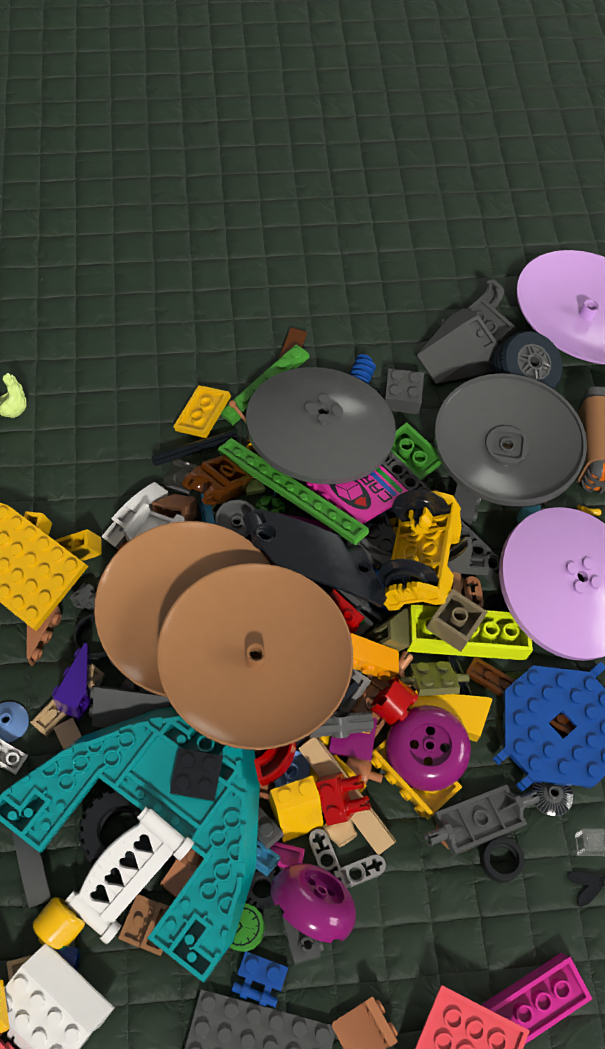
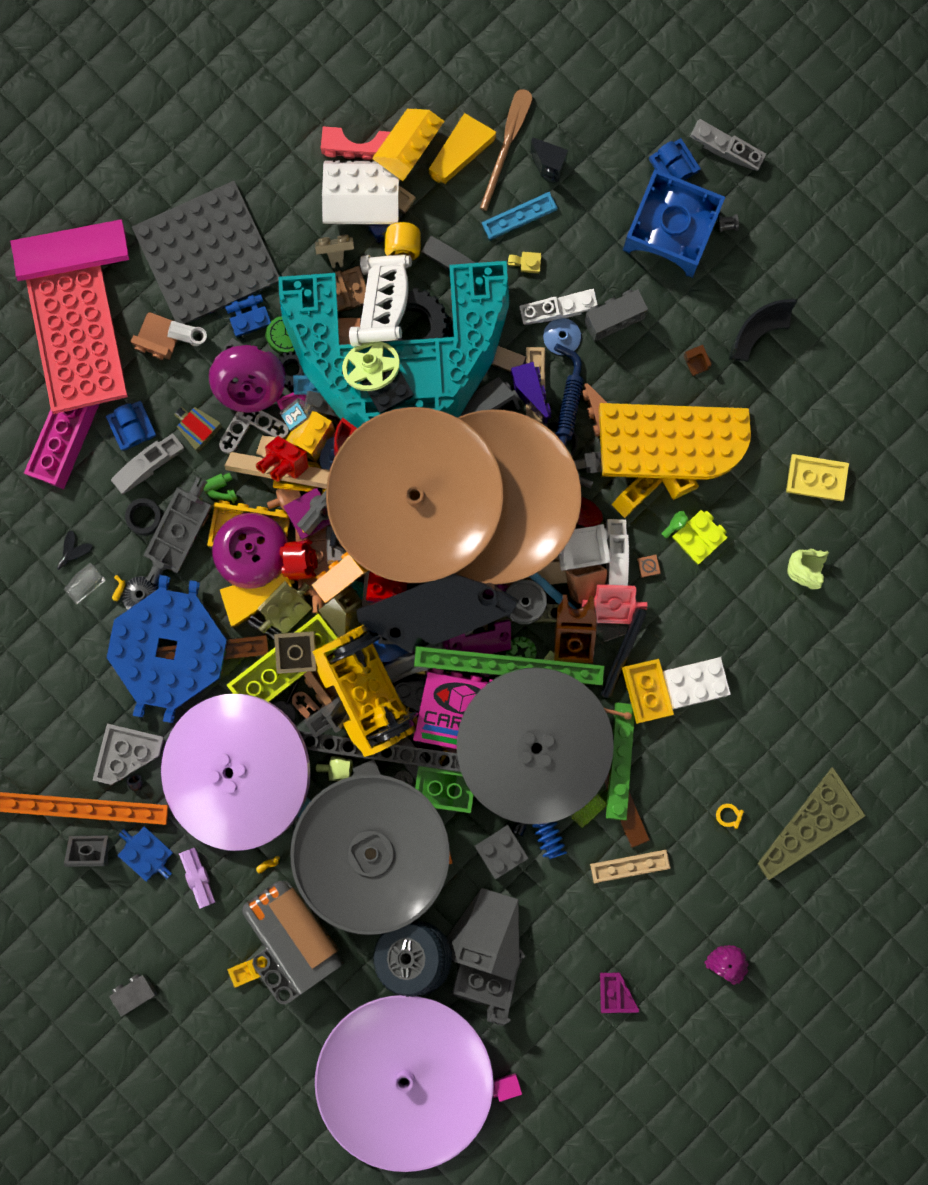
camera: 145 degrees right, 20 degrees up
none -> blue plate [106,401,157,451]
none -> light grey slope [111,433,184,495]
none -> yellow piece [112,575,125,602]
none -> white piece [167,321,207,346]
none -> torso [174,407,222,453]
none -> bright green plant [203,473,238,503]
none -> slope [279,398,314,431]
none -> dark tan plate [315,234,354,268]
none -> yellowish green piece [316,756,353,782]
none -> yellowish green wheel [342,342,400,391]
none -> dark pink brick [493,1073,522,1102]
none -> dark blue piece [554,343,584,447]
none -> coral plate [582,585,647,624]
none -> tan tile [590,850,670,883]
none -> magenta wing [600,972,639,1013]
none -> nougat tile [637,555,660,578]
none -> bright green rock [662,511,688,538]
none -> white brick [663,657,731,710]
none -> neon yellow plate [672,510,727,565]
none -> magenta hair [704,945,749,985]
none -> yellow piece [716,804,744,829]
none -> olive wing [757,767,865,880]

